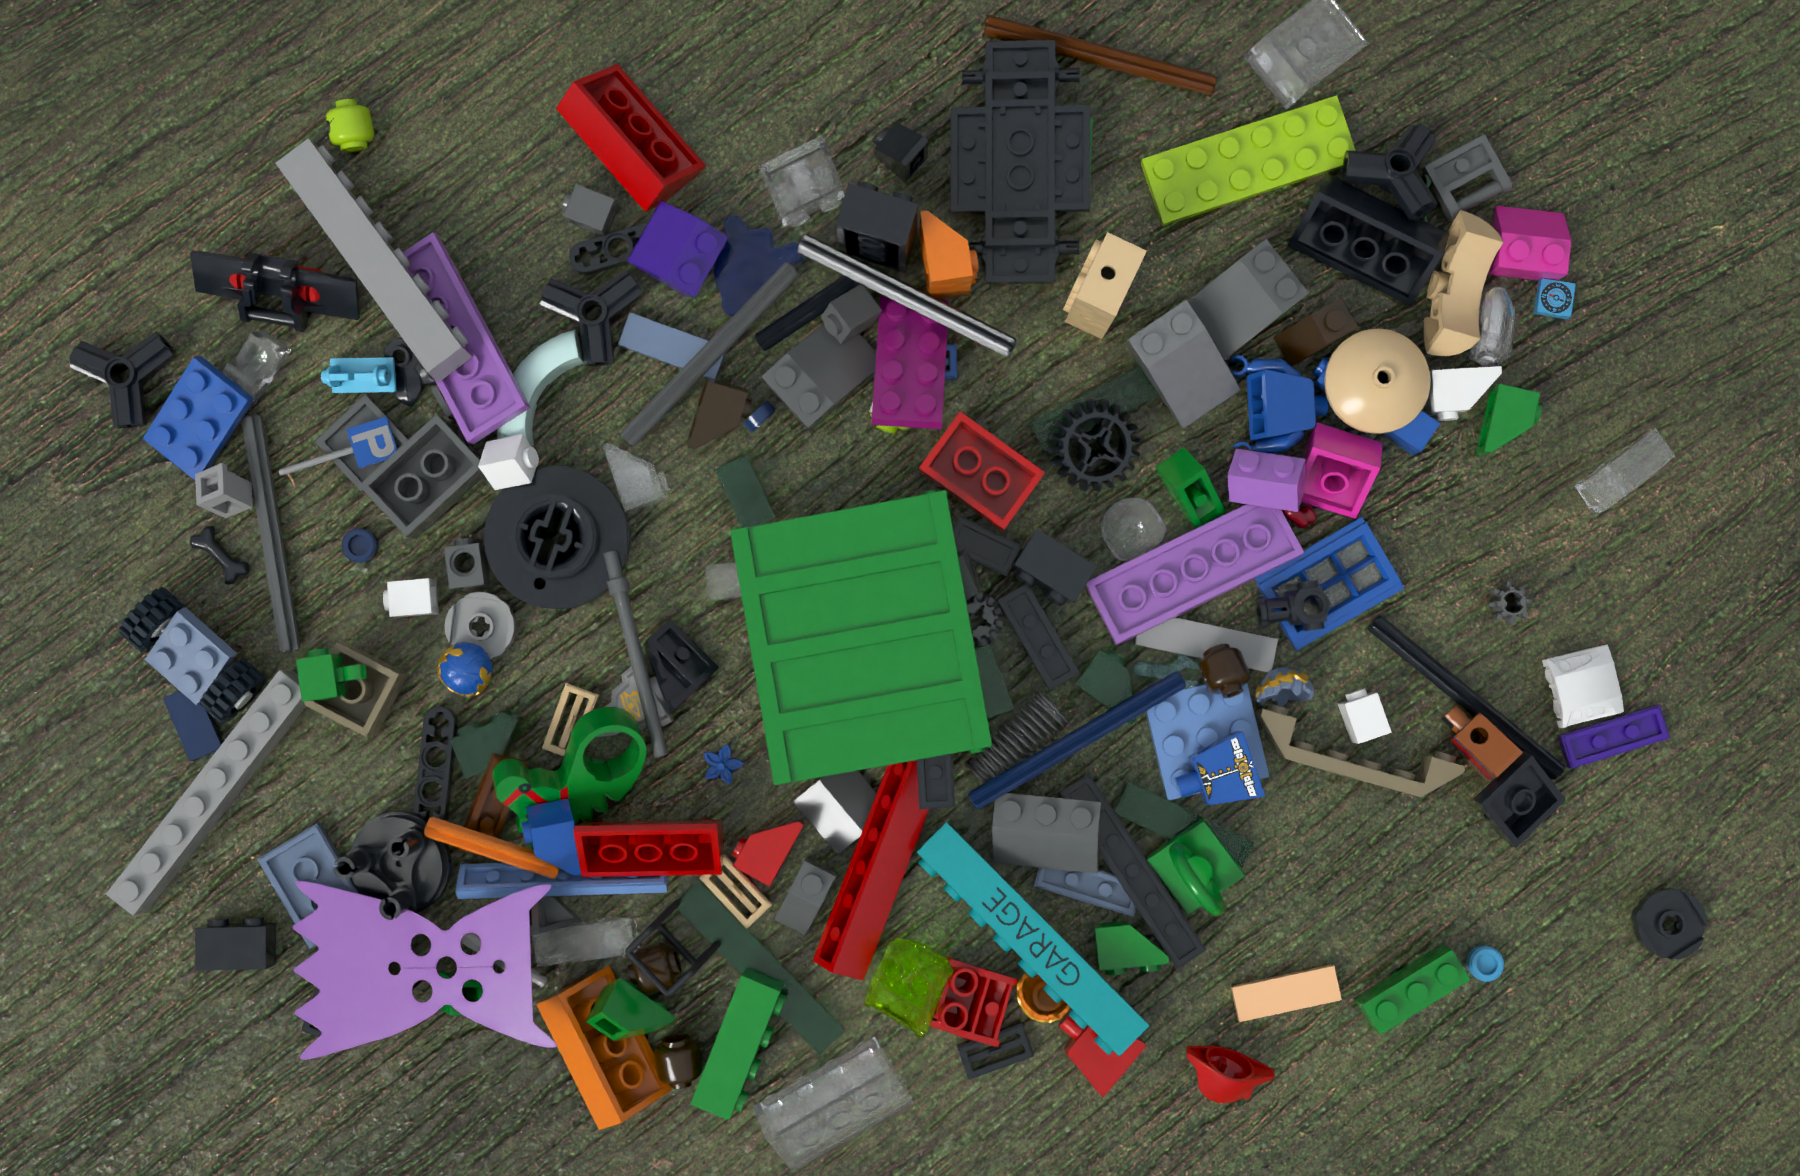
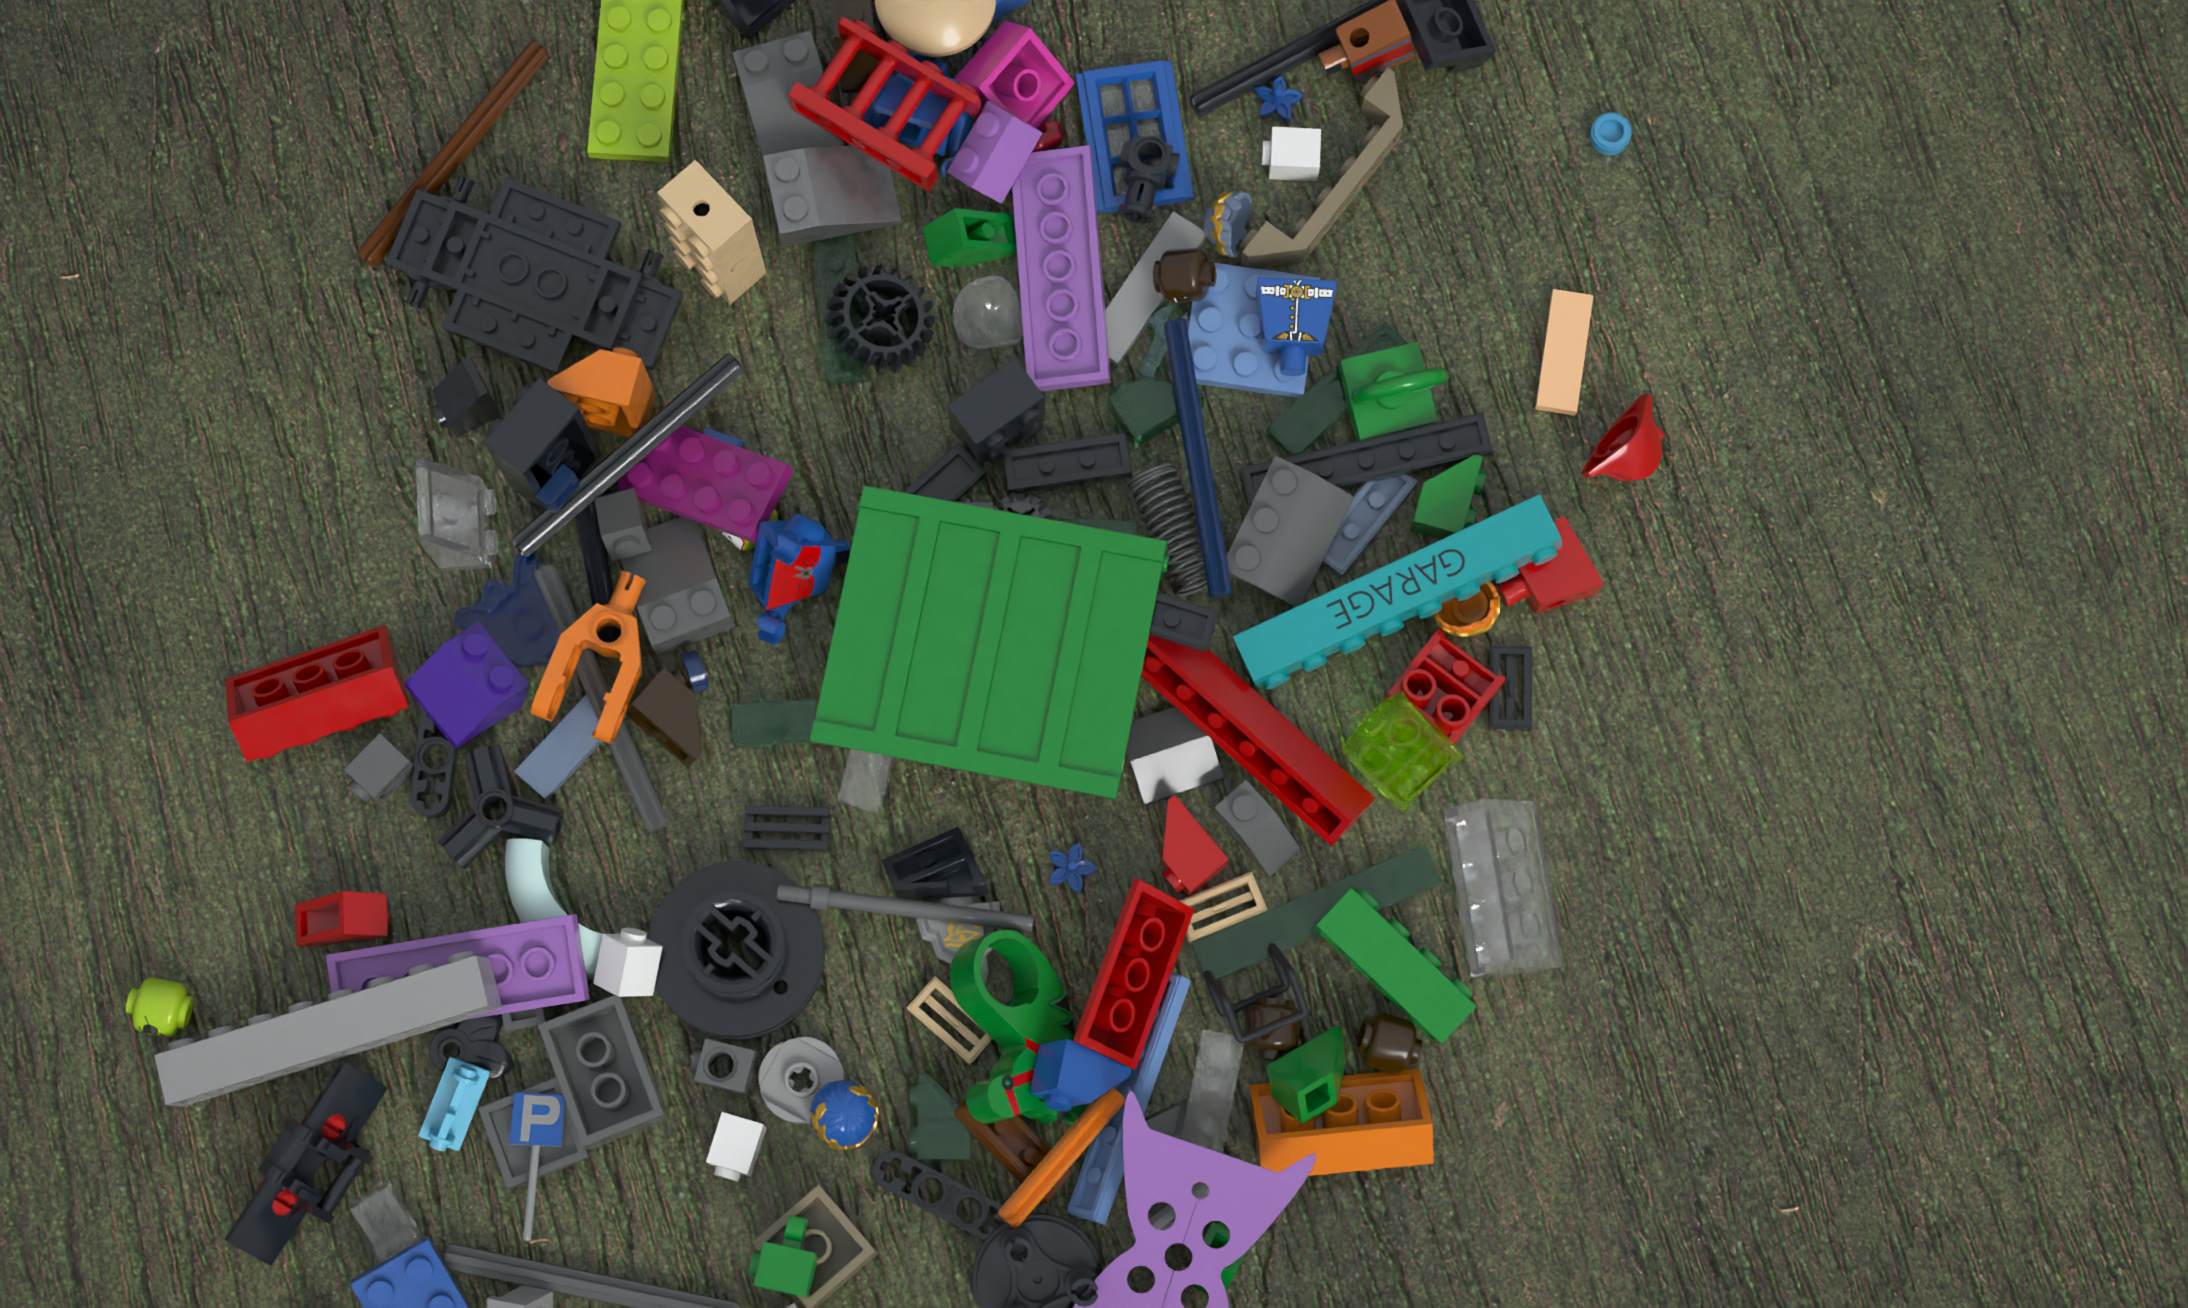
camera: 70 degrees left, 10 degrees down
dark blue tile [342,528,379,563] -> none
clear slope [602,443,671,513] -> none
red brick [919,412,1045,532] -> none
green brick [1353,944,1471,1035] -> none
none -> red slope [295,891,389,947]
none -> orange piece [531,571,646,744]
none -> dark blue tile [536,464,580,515]
none -> black tile [743,805,831,852]
none -> blue torso [748,513,851,645]
none -> red fence [788,17,982,192]
none -> blue plant [1254,75,1303,122]

